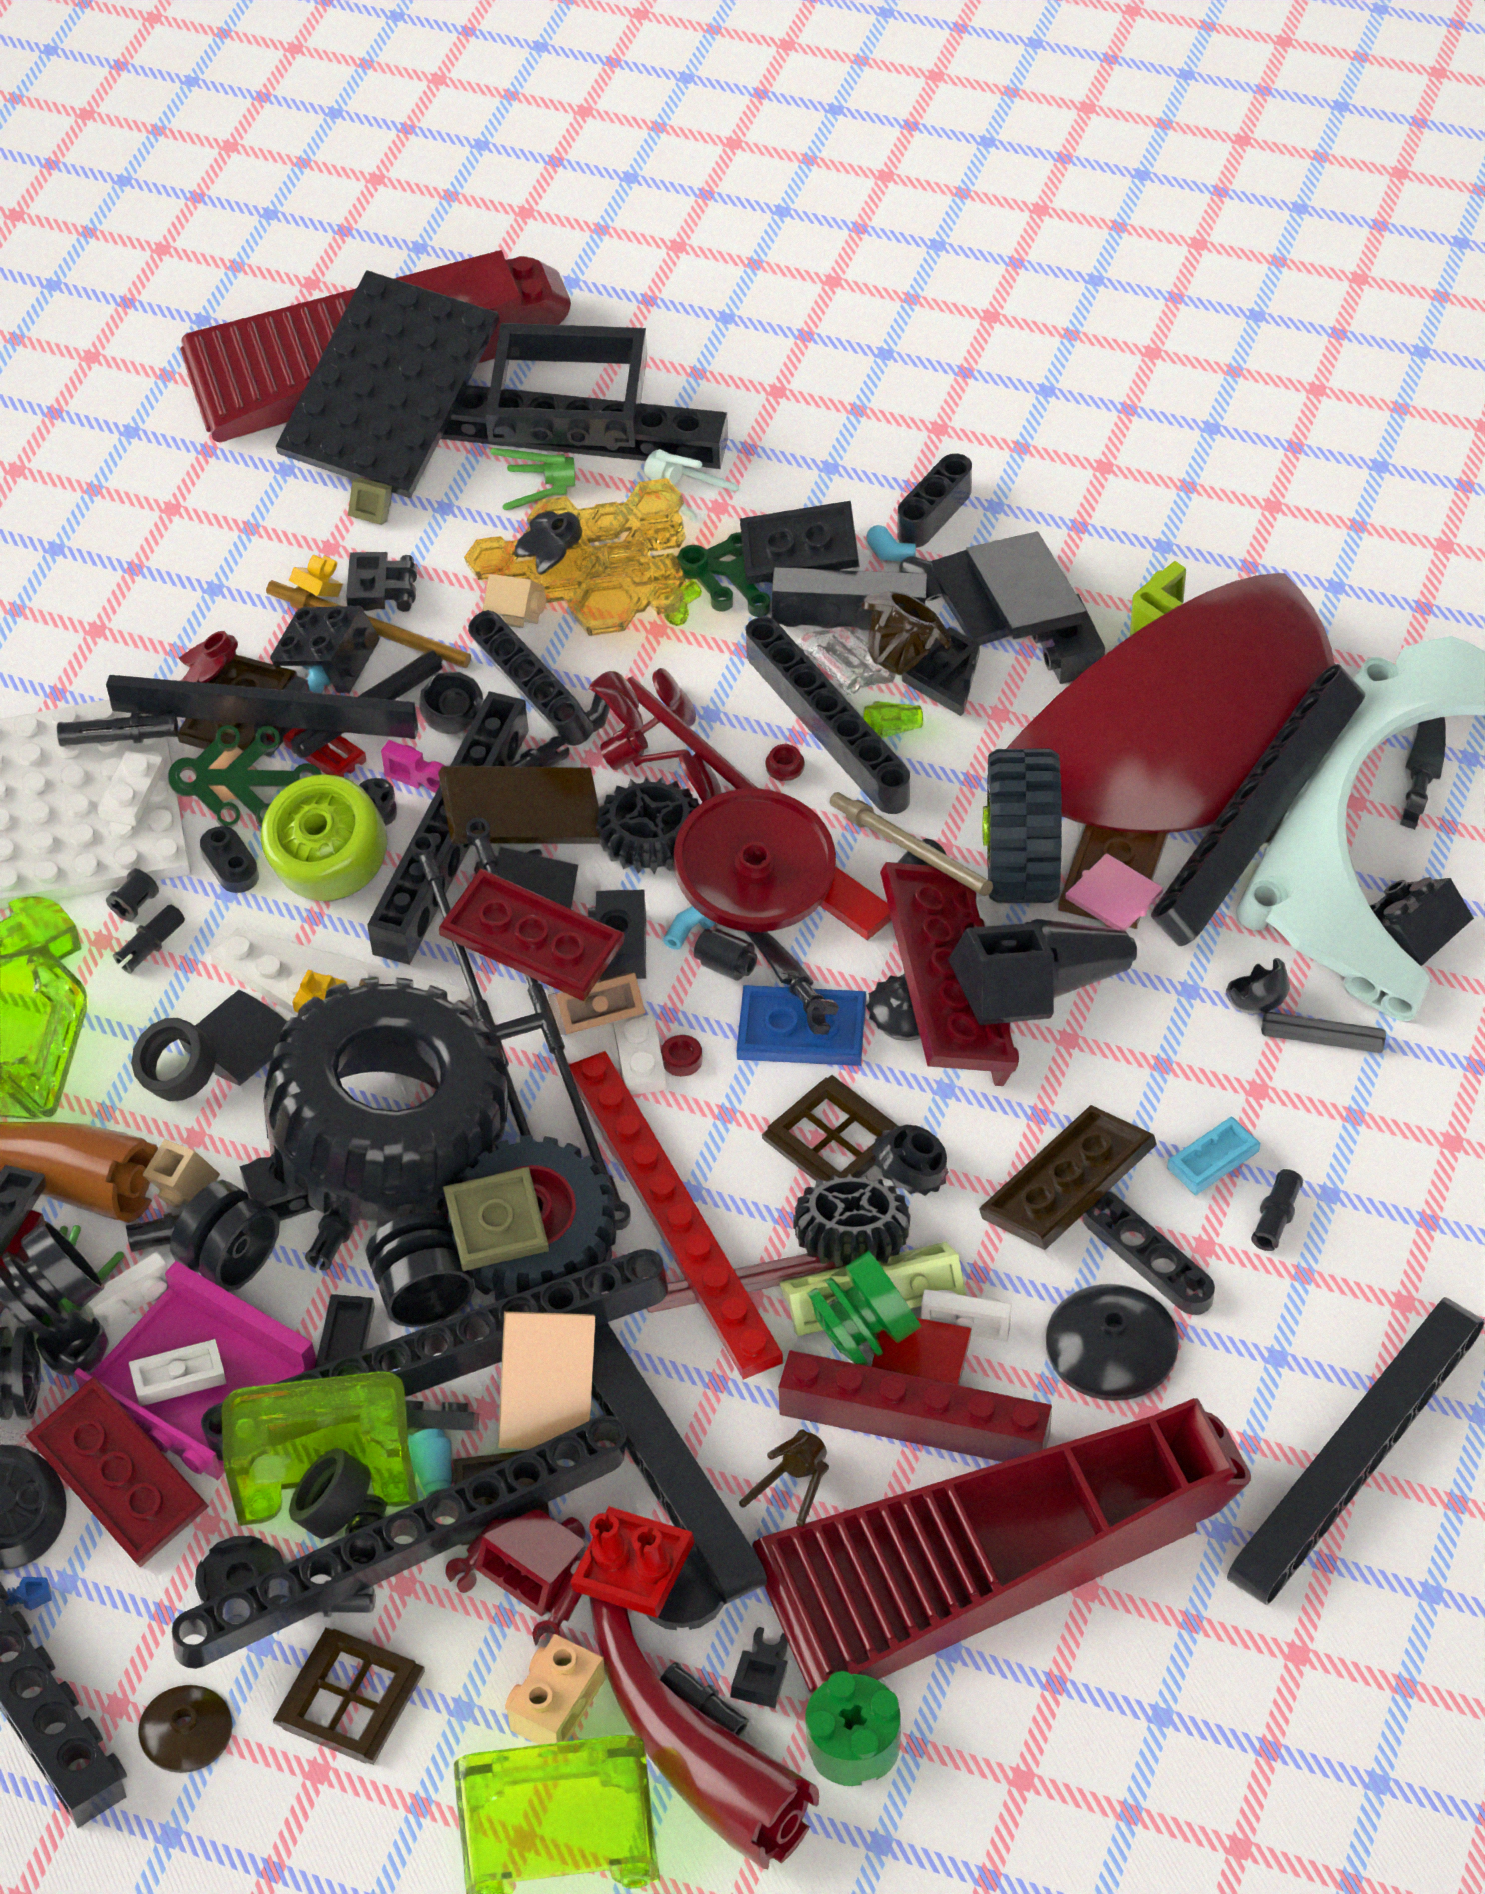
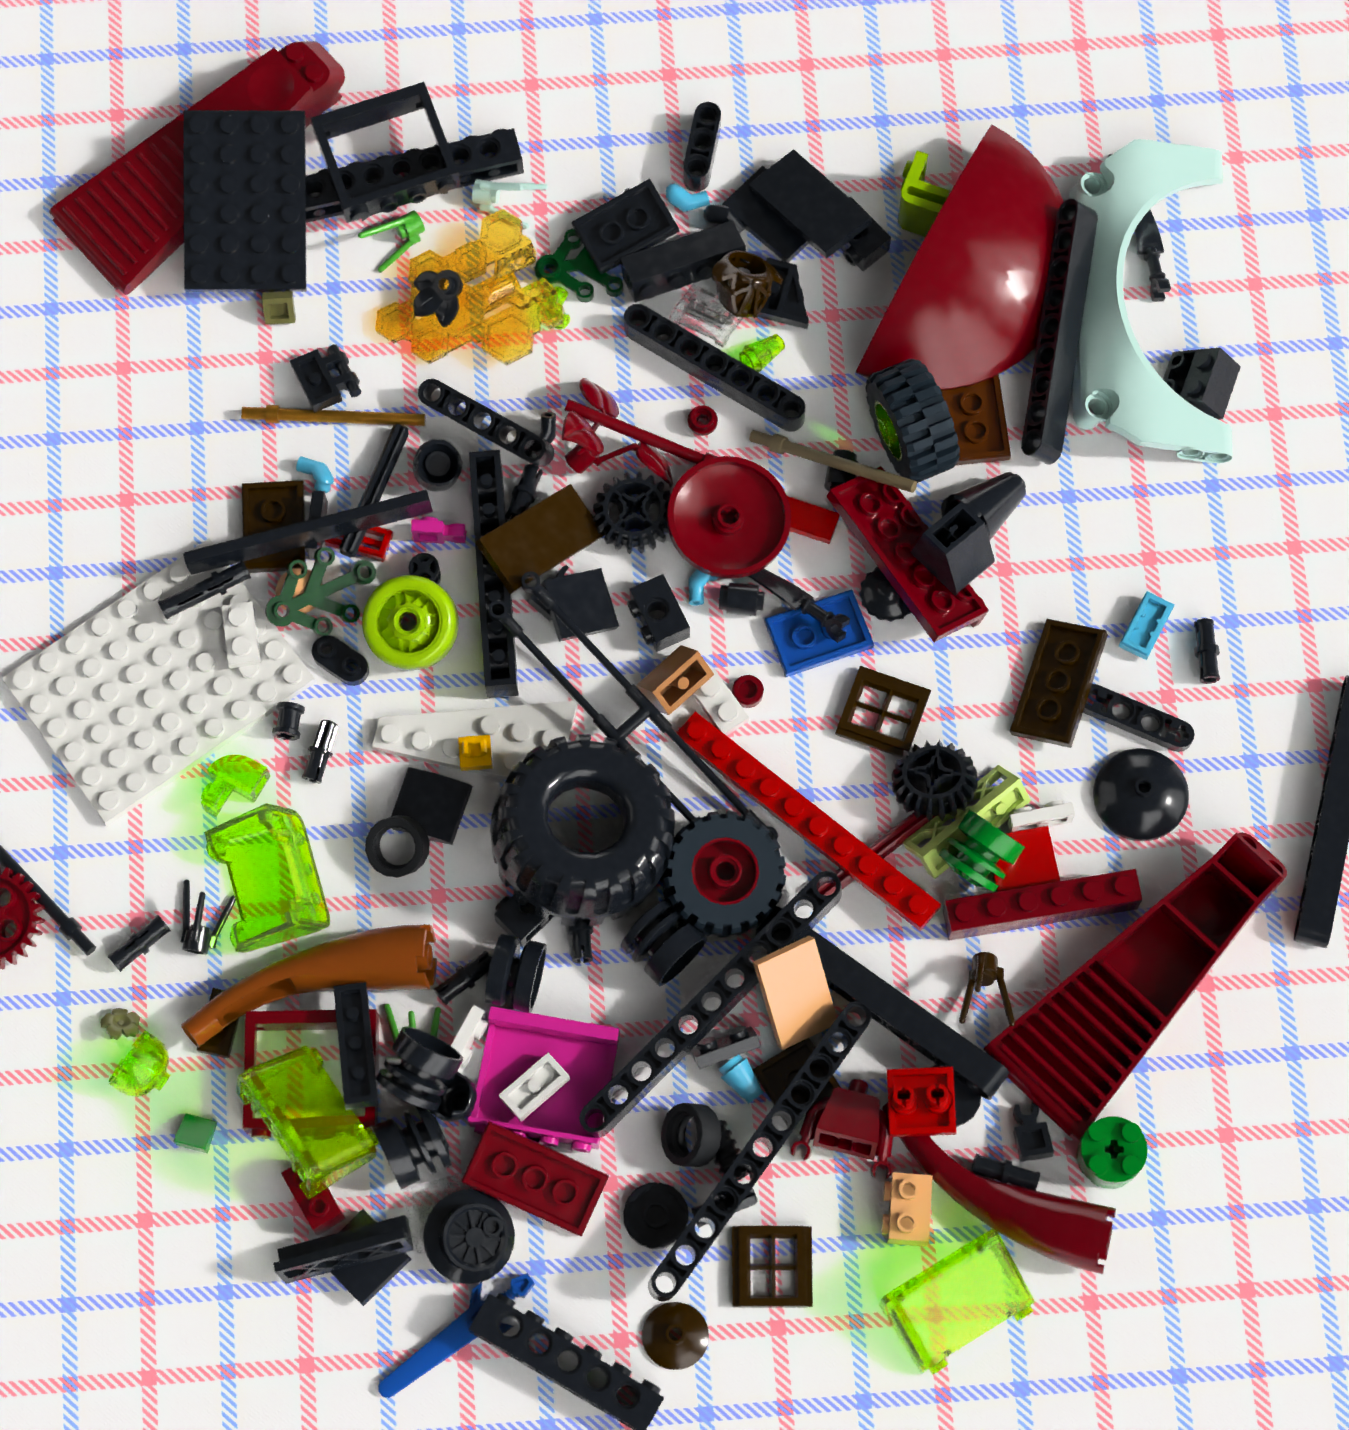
camera: 25 degrees left, 20 degrees up
tan brick [143,1139,220,1209] -> none
dark red plate [179,631,238,683] -> none
clear neon green windscreen [221,1371,419,1526] -> none
black bracket [270,606,380,693] -> none
yellow tile [289,554,343,597] -> none
black tile [315,1294,375,1368] -> none
dark red tile [439,868,624,1001] -> none
olive tile [443,1167,549,1271] -> none
tan brick [482,574,546,628] -> none
black piece [872,1124,949,1196] -> none
bright pink piece [1066,853,1163,931] -> none
black hair [1226,958,1290,1014] -> none
axle [1261,1012,1386,1053] -> none

